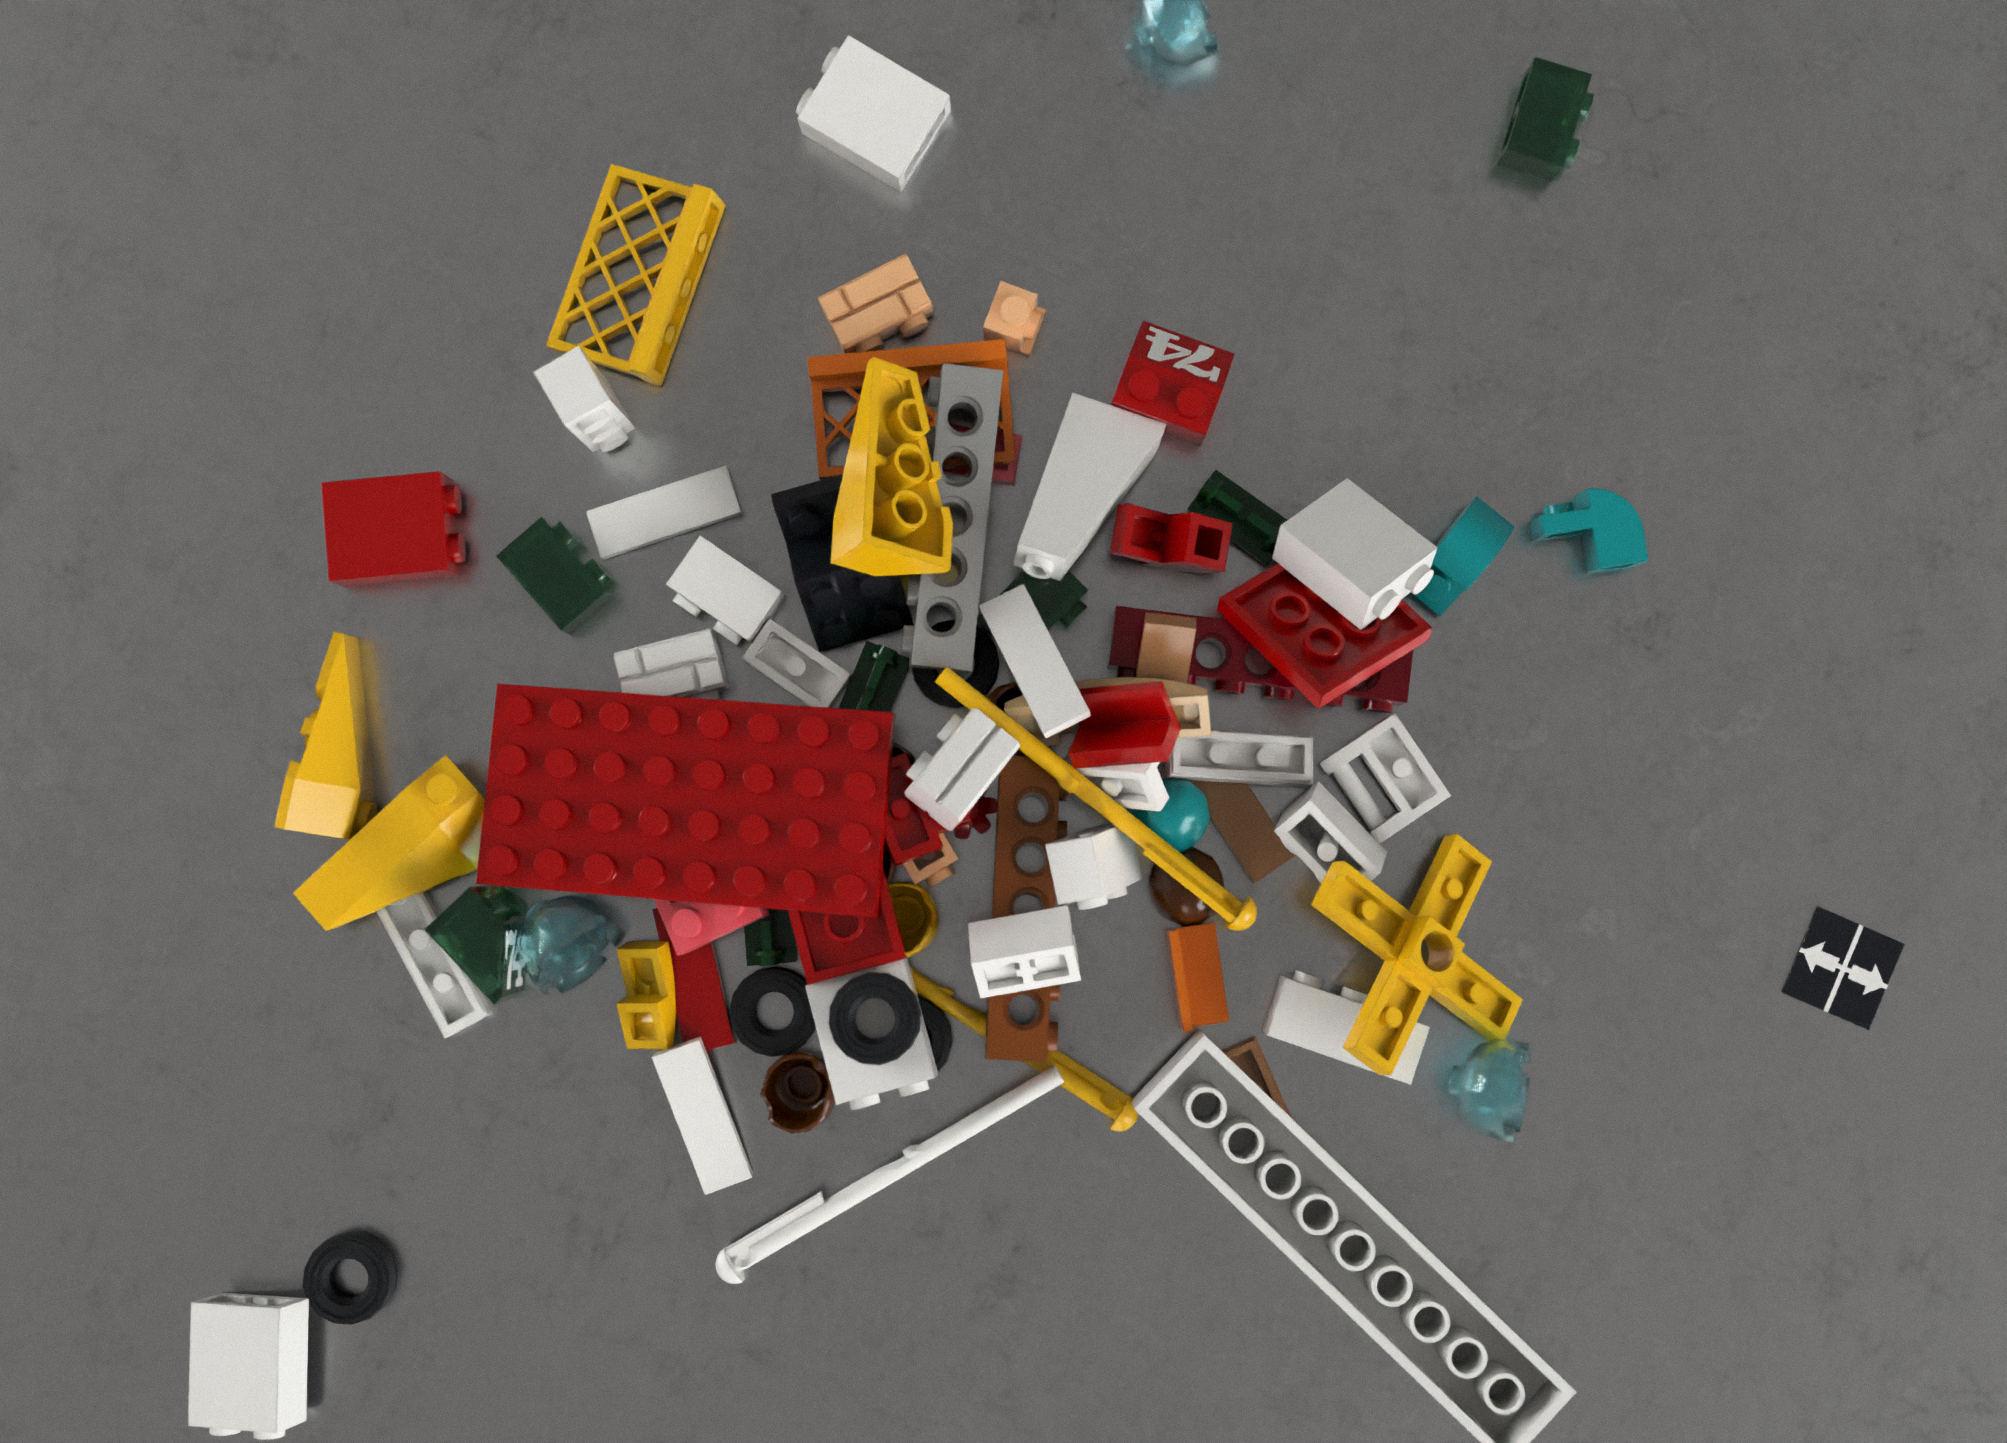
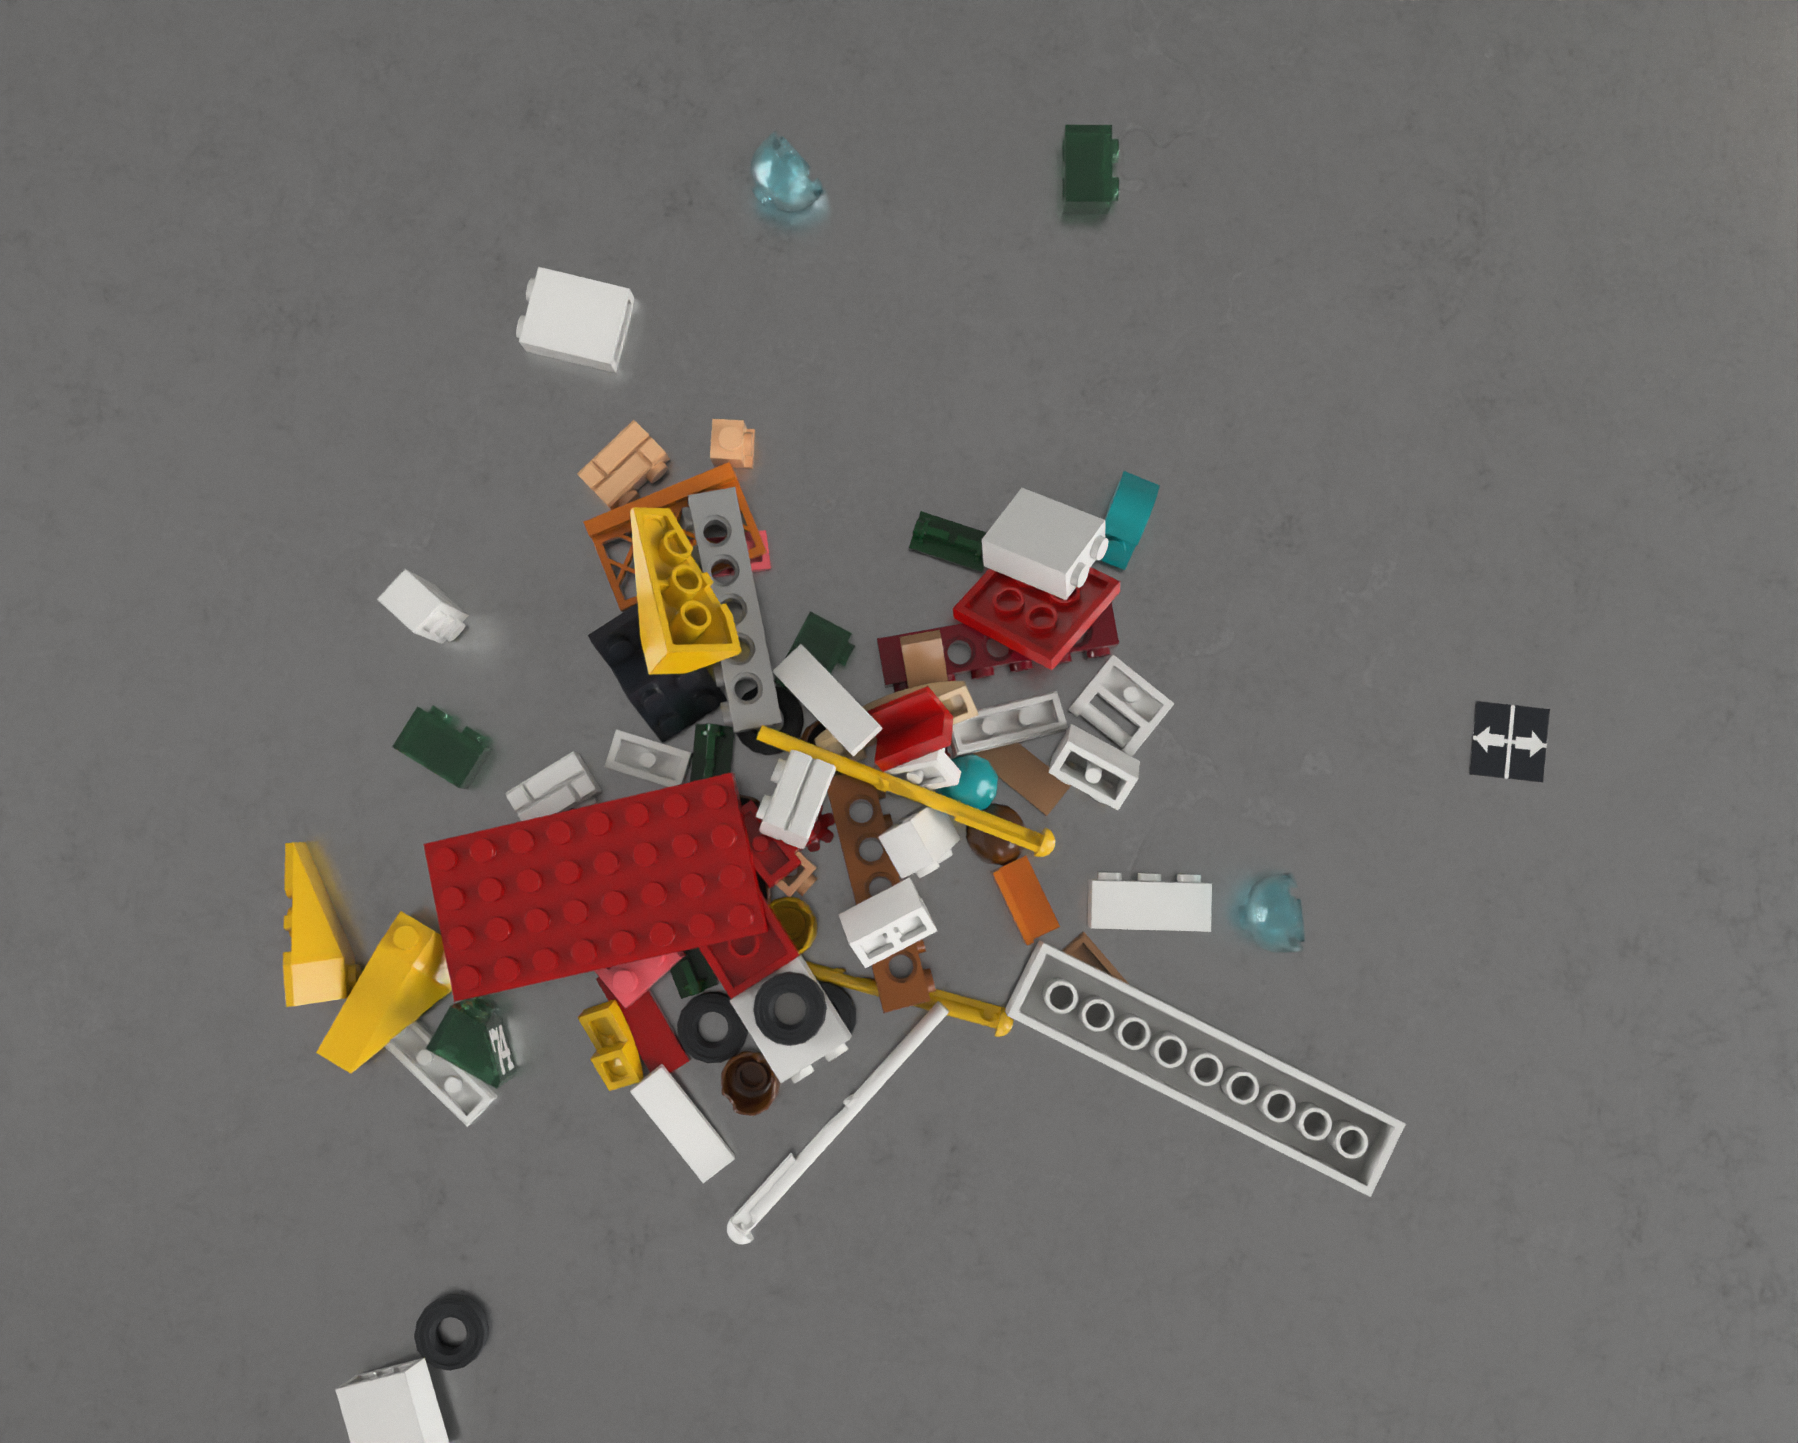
camera: 25 degrees left, 0 degrees up
red brick [321,471,466,587] -> none
clear light blue cylinder [517,895,620,995] -> none
yellow fence [546,164,726,387] -> none
white tile [586,465,743,560] -> none
white brick [666,535,787,645] -> none
white slope [1013,392,1166,581] -> none
red brick [1110,503,1233,573] -> none
red slope [1111,321,1234,446] -> none
yellow piece [1311,834,1523,1075] -> none
teal brick [1529,488,1648,573] -> none

